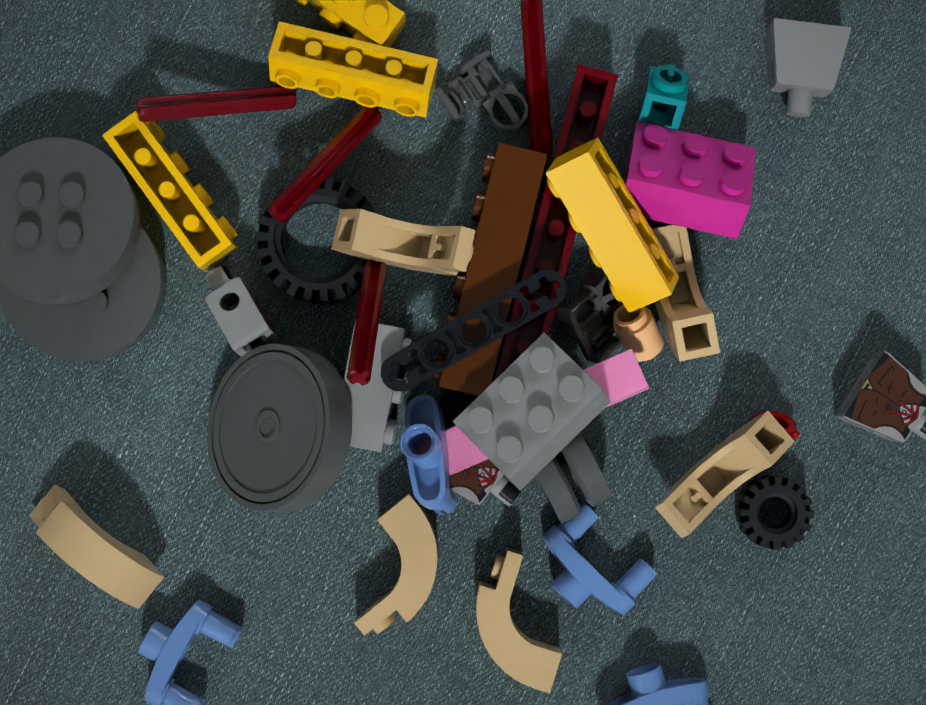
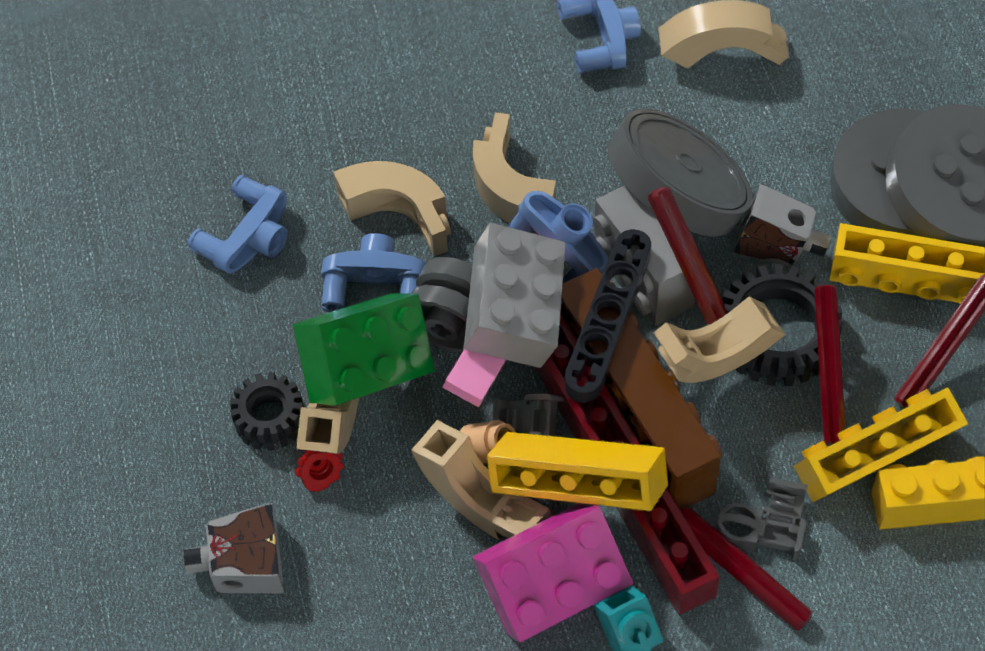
camera: 145 degrees right, 30 degrees down
none -> green brick [292,293,435,406]

